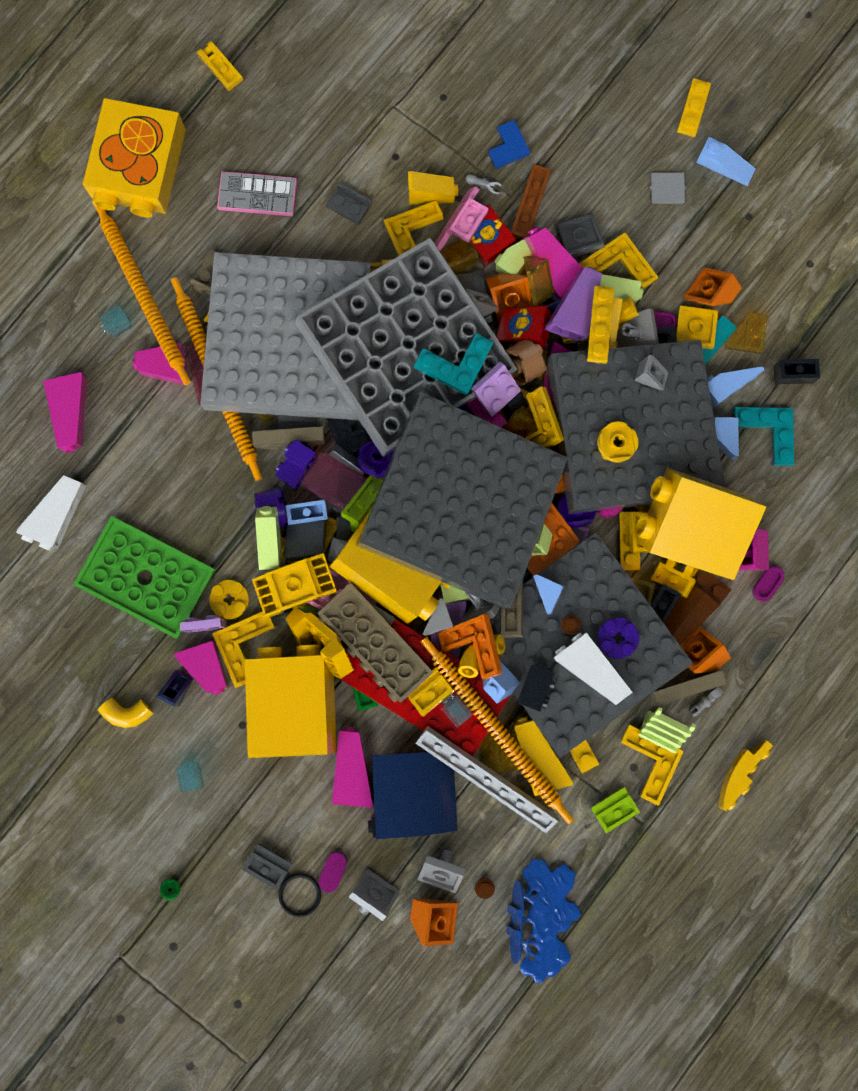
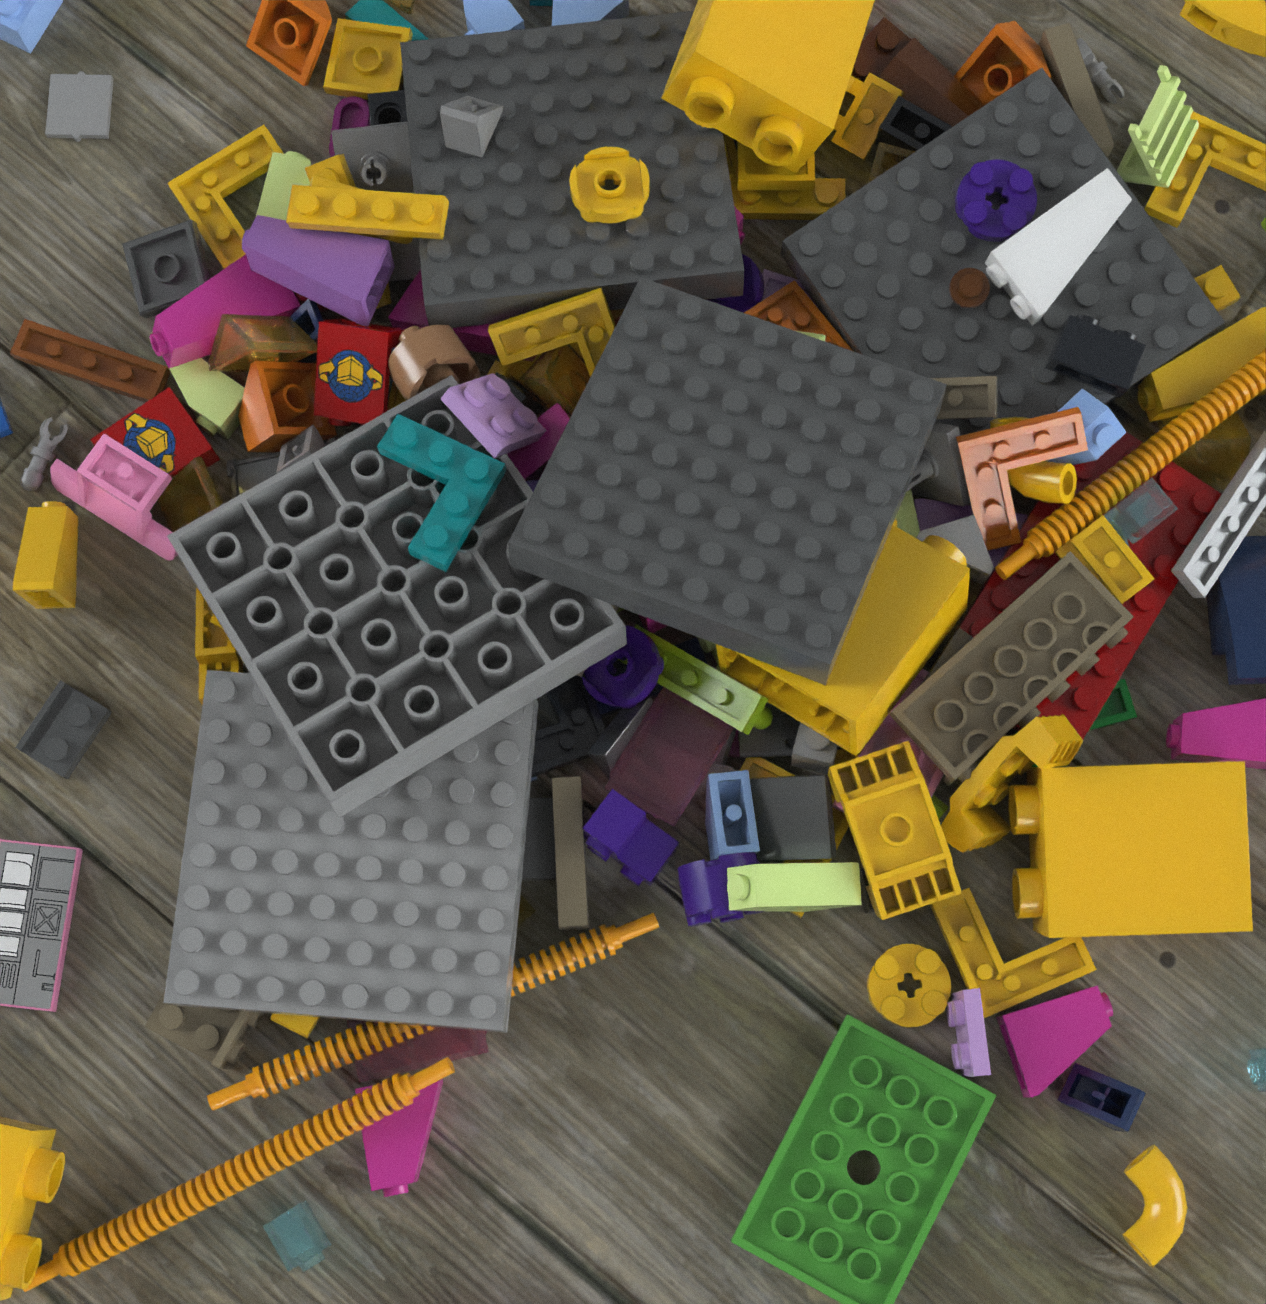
camera: 85 degrees left, 5 degrees down
yellow plate [383,200,444,256] -> none
light blue slope [533,575,563,615] -> none

